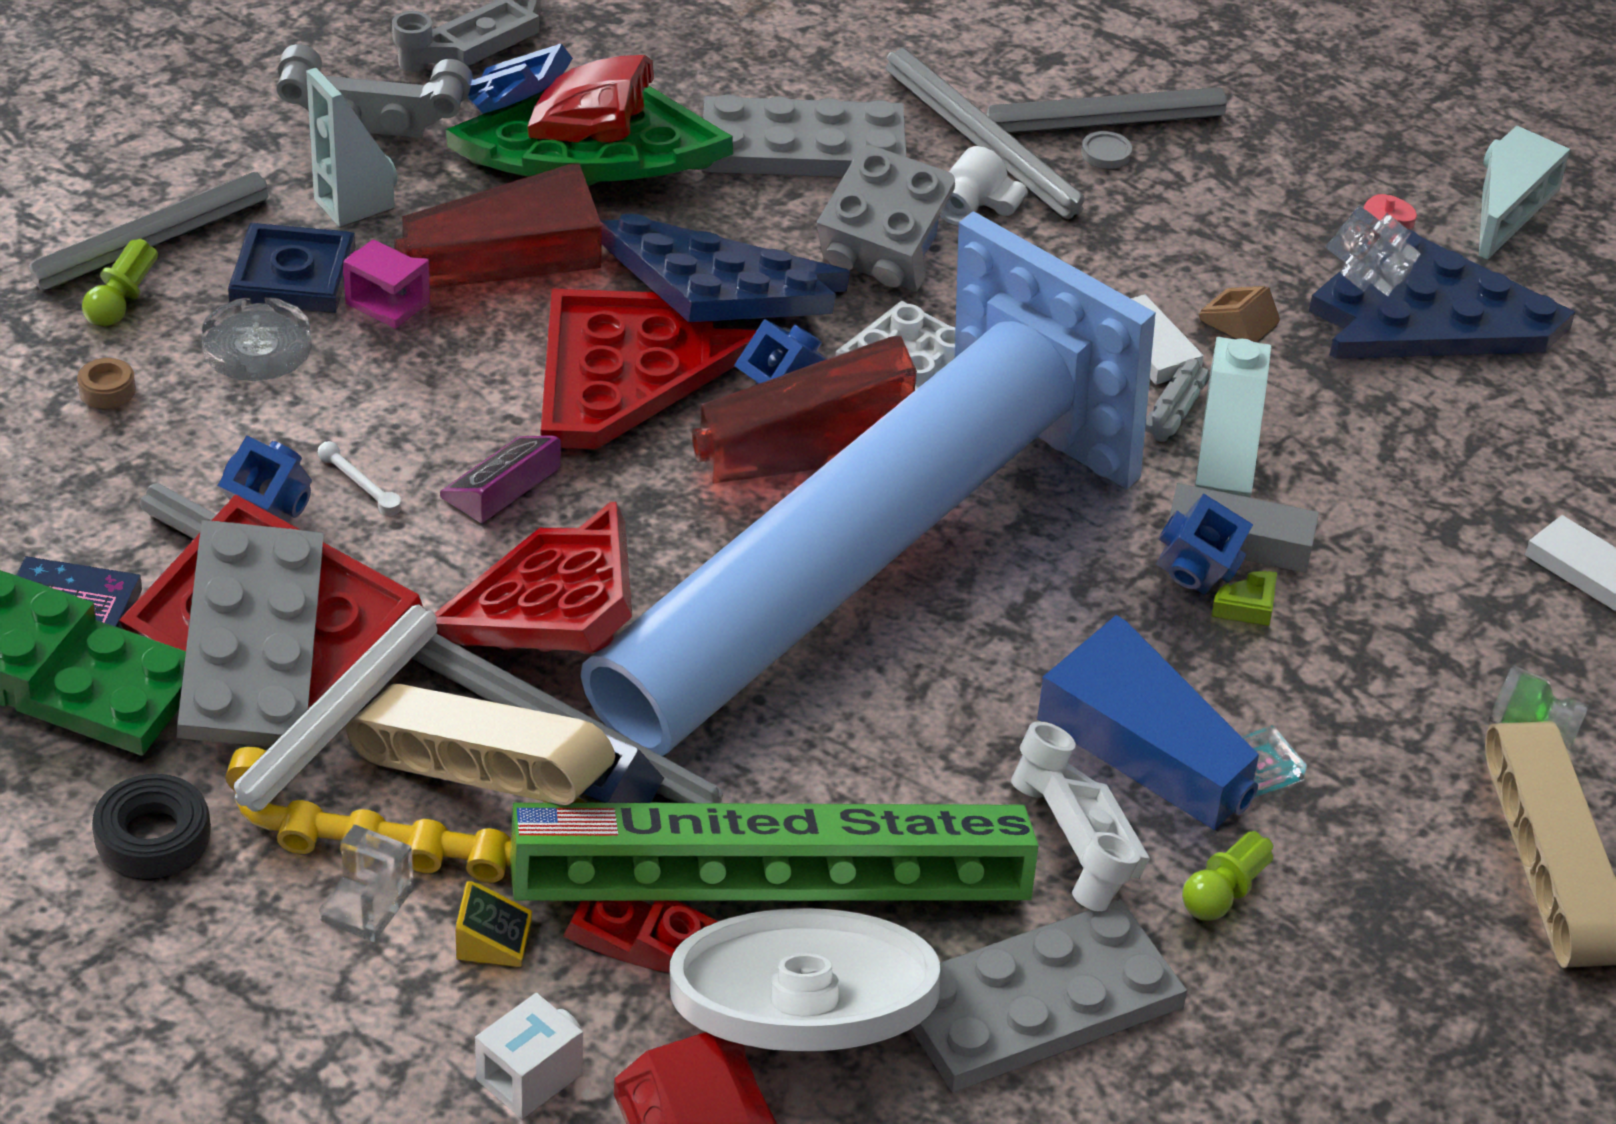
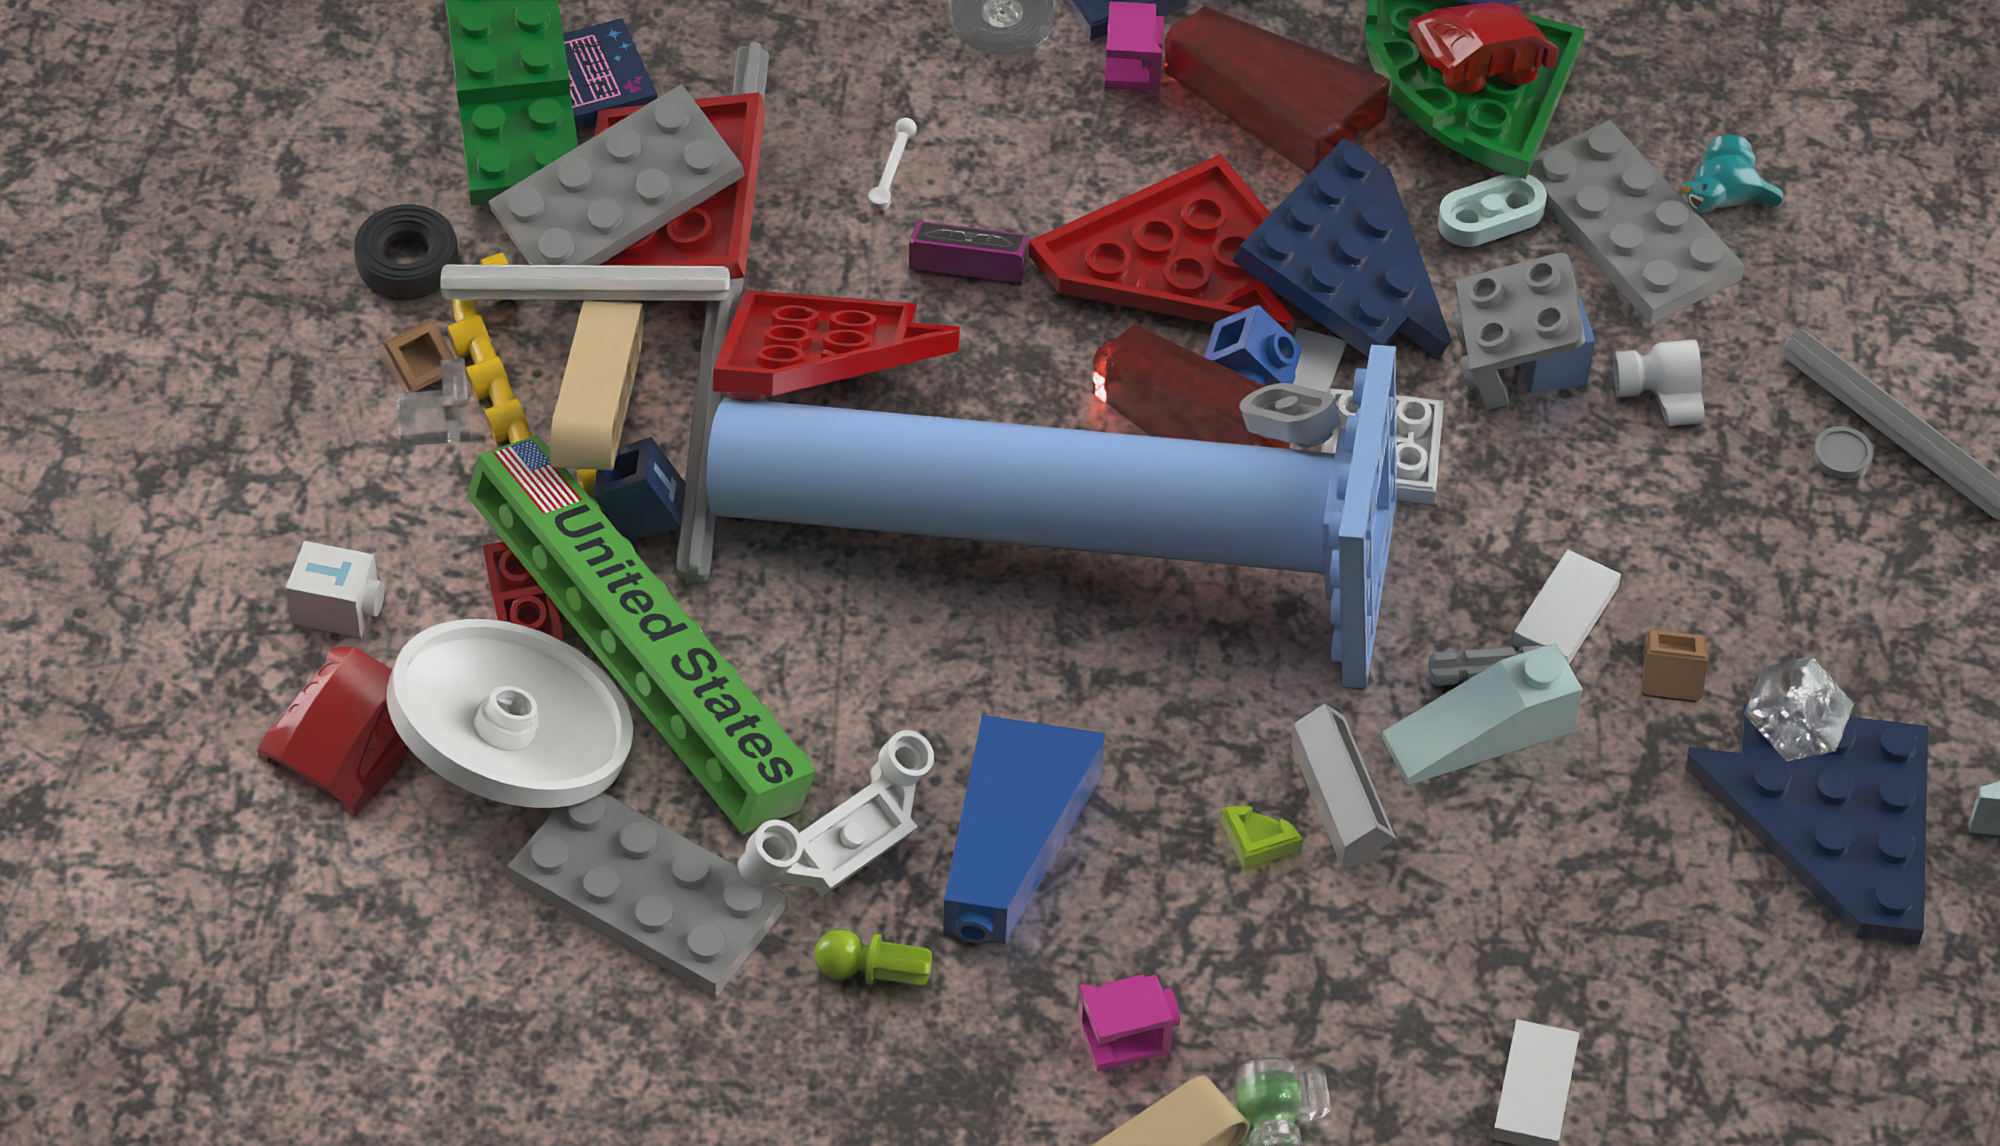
camera: 60 degrees right, 10 degrees up
blue brick [217,435,312,523] -> none
slope [455,881,532,967] -> none
light grey axle [886,48,1085,219] -> none
blue brick [1156,493,1253,595] -> none
clear tile [1241,725,1307,798] -> none
coral piece [1361,194,1417,233] -> none
none -> medium nougat slope [375,318,460,396]
none -> dark pink window [1077,974,1180,1072]
none -> light grey plate [1239,383,1341,448]
none -> light aqua plate [1438,174,1547,247]
none -> teal animal [1681,135,1783,213]

